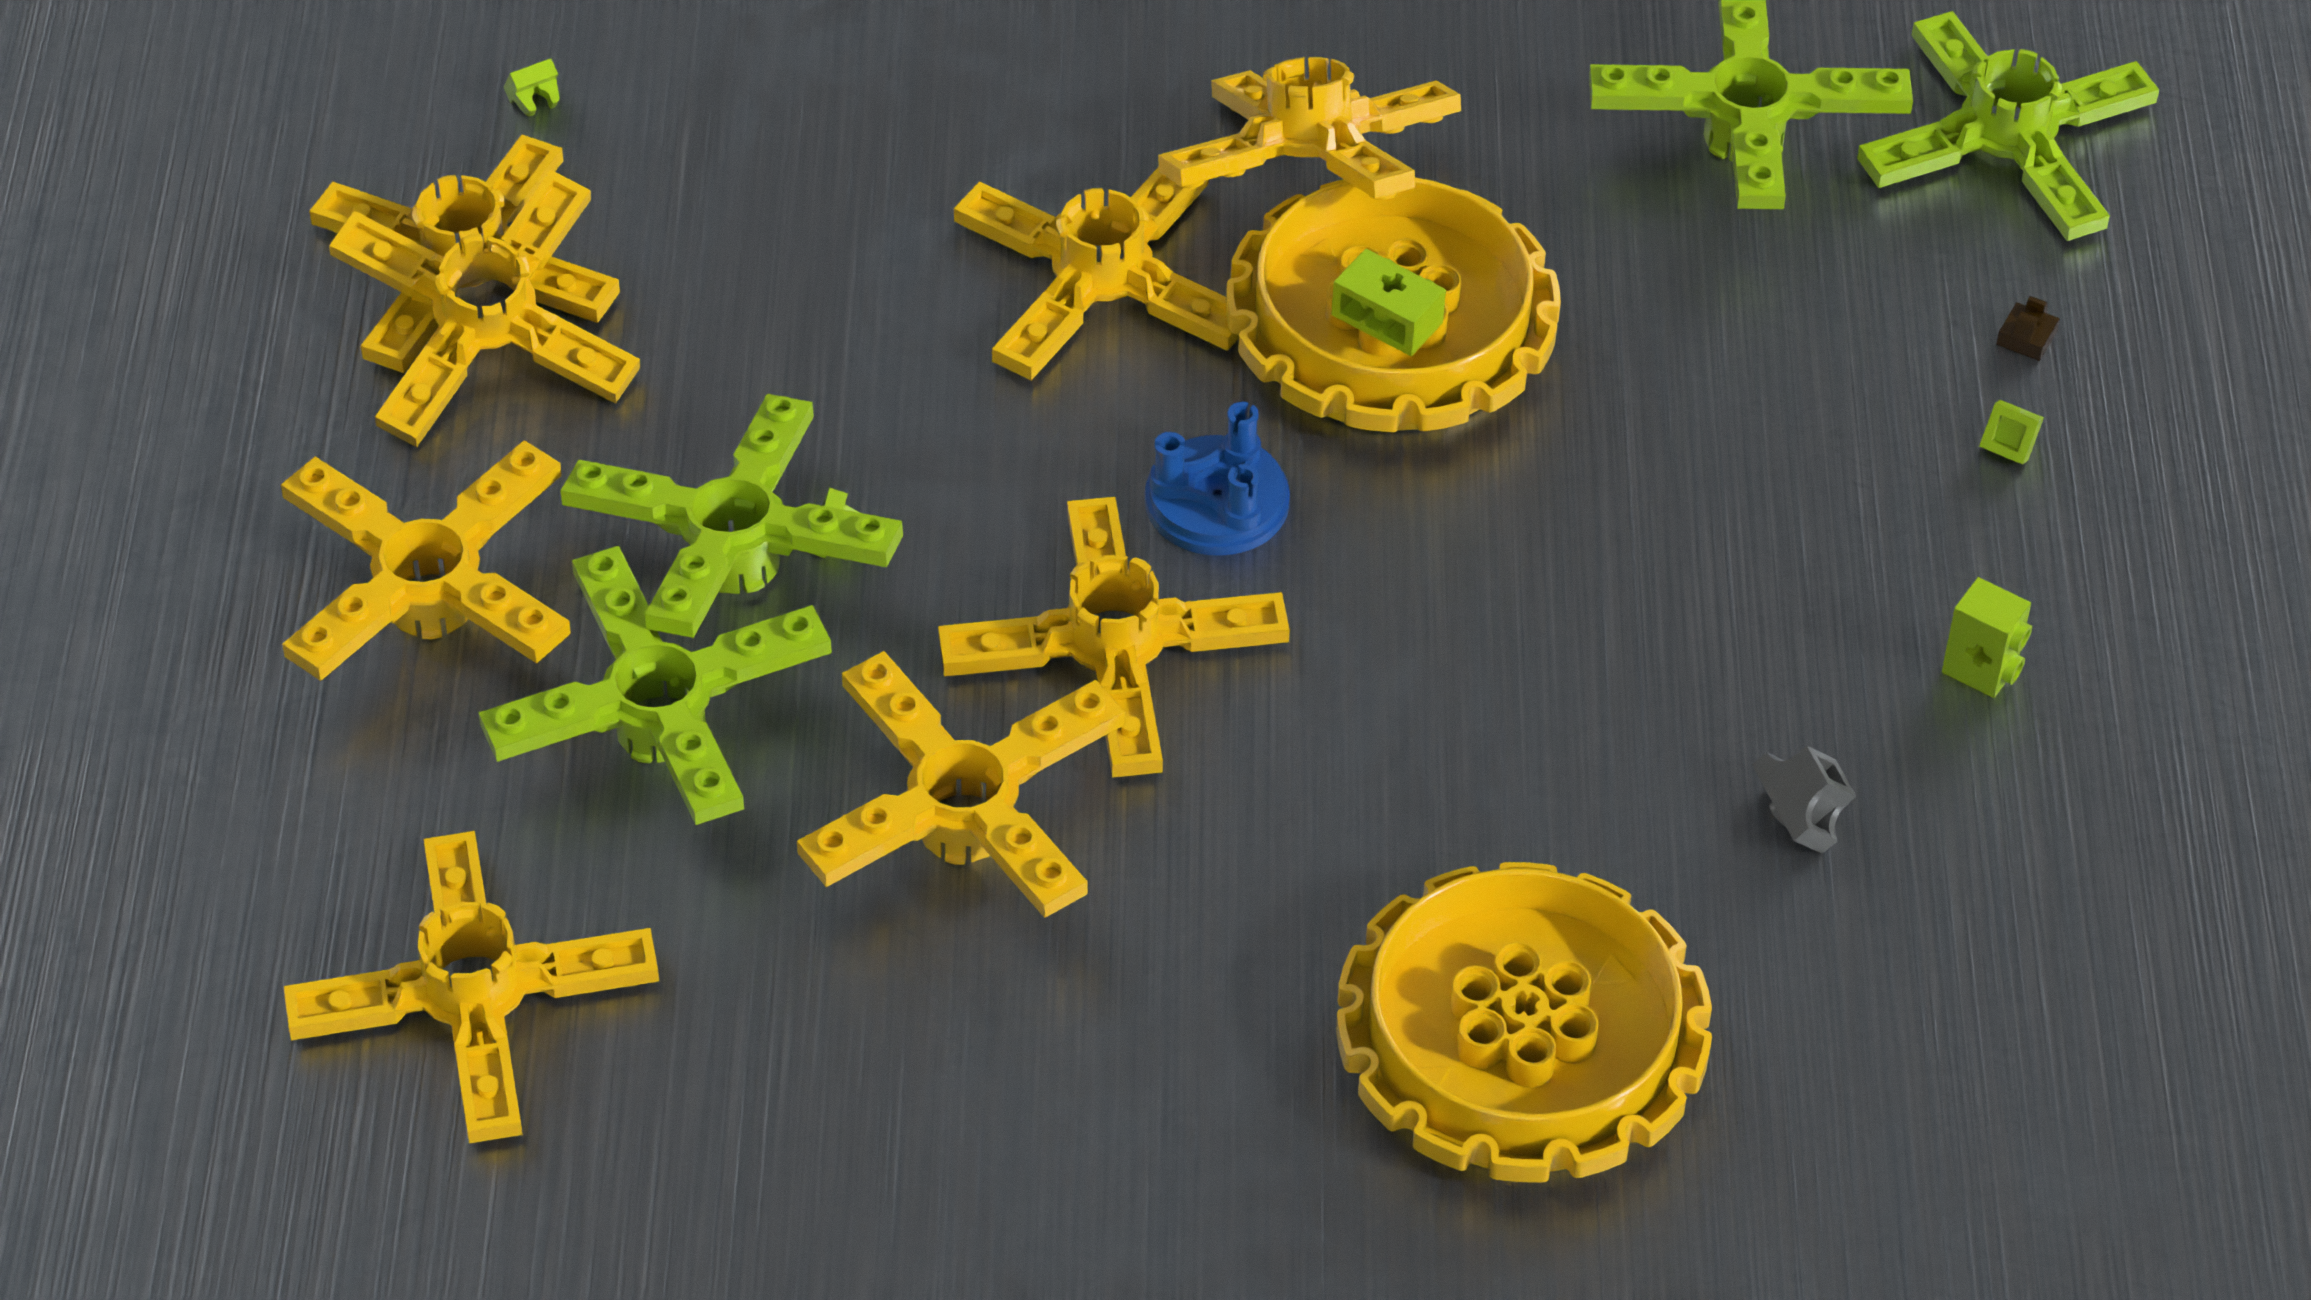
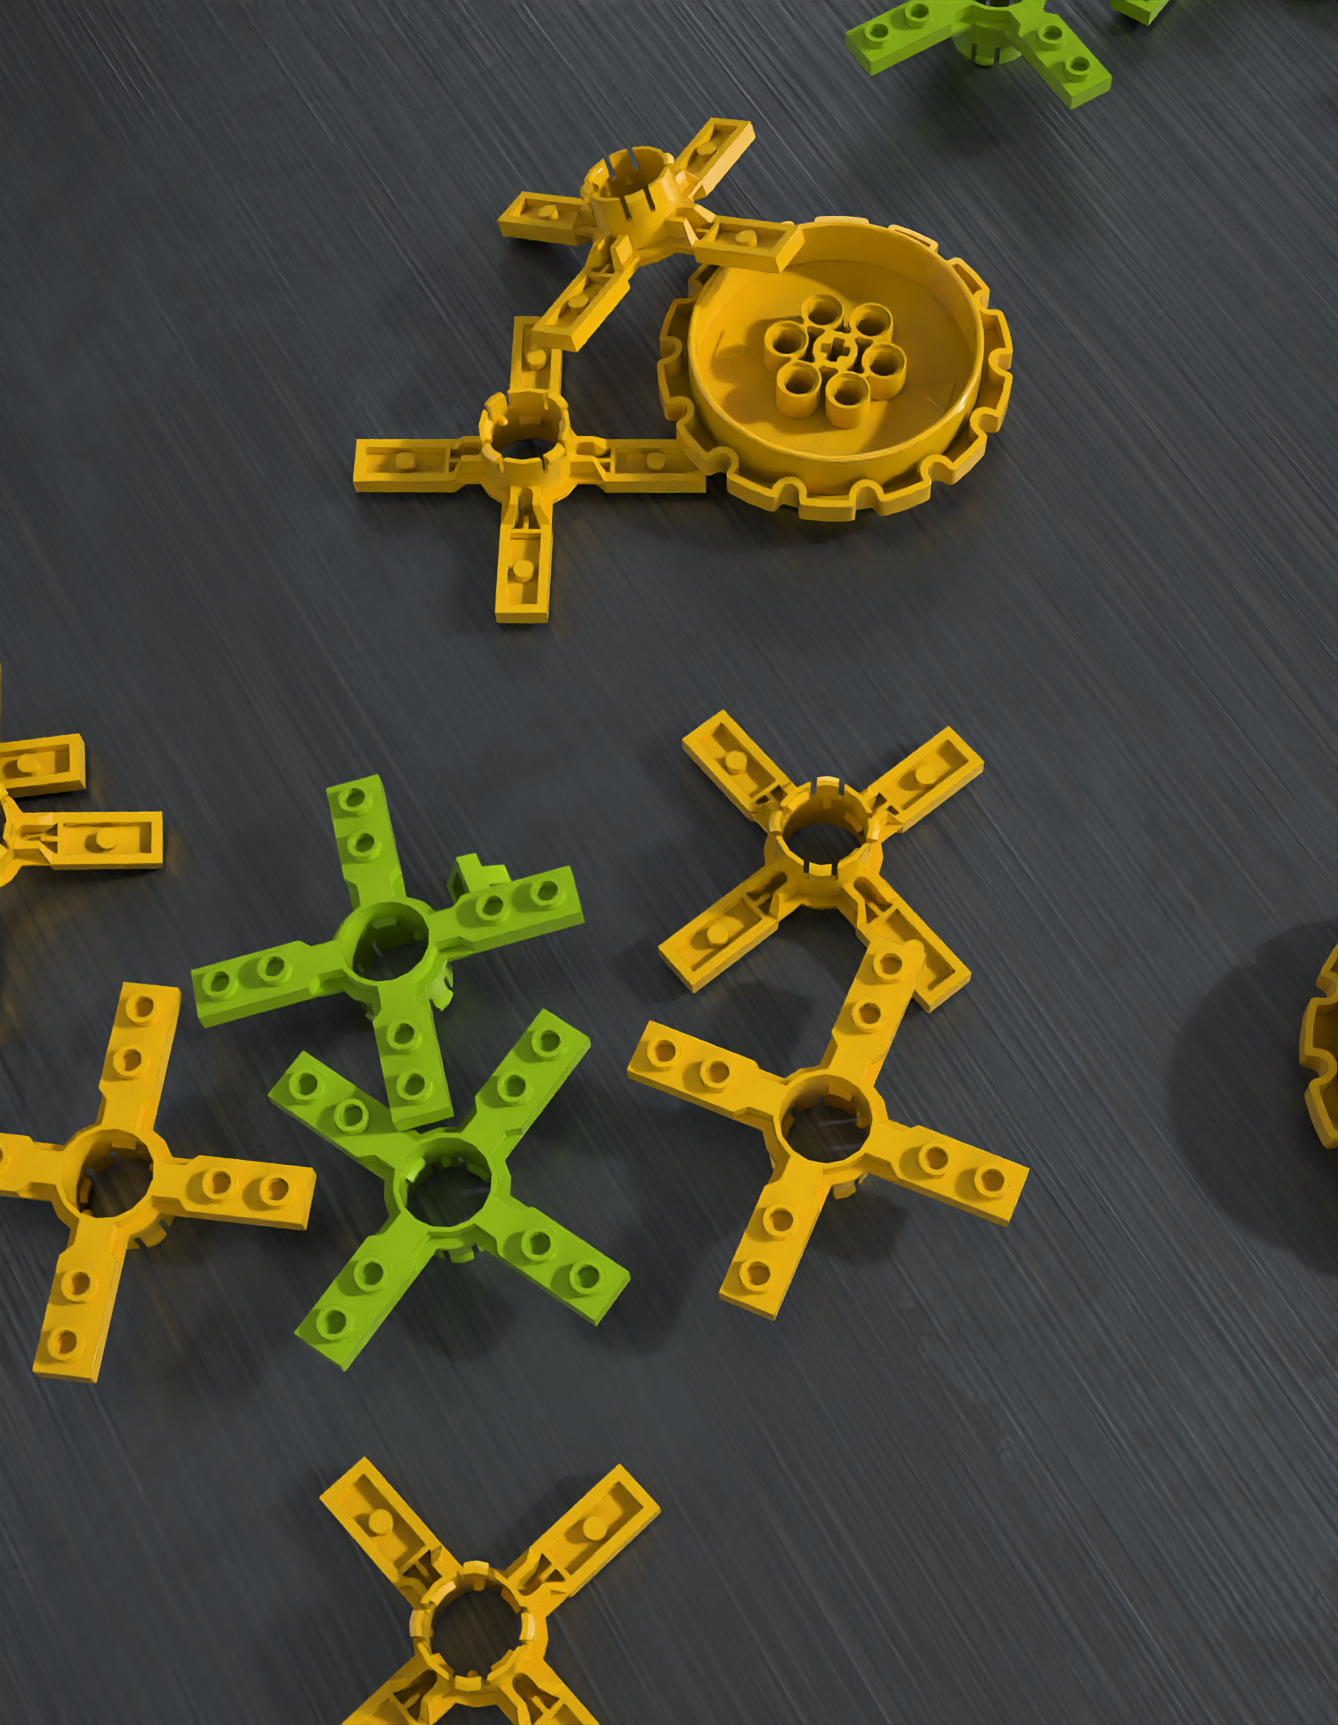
camera: 25 degrees left, 15 degrees up
blue piece [1145,402,1290,556] -> none
lime brick [1331,249,1446,356] -> none

